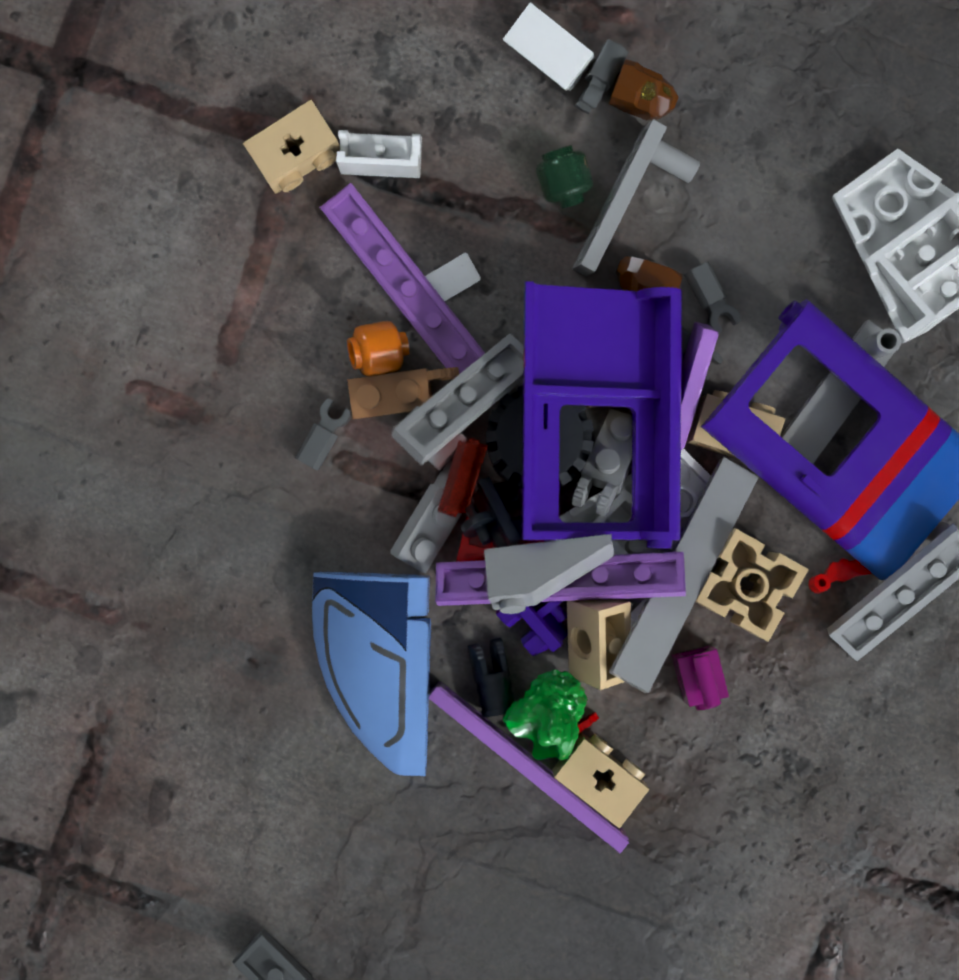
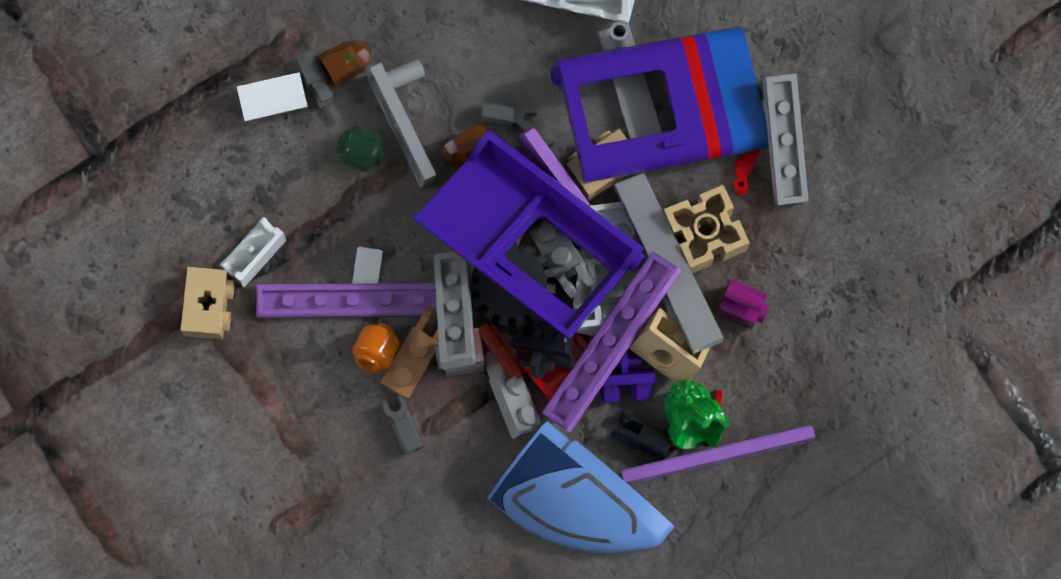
camera: 55 degrees left, 10 degrees down
light grey slope [484,534,614,614] -> none
tan brick [552,732,650,829] -> none

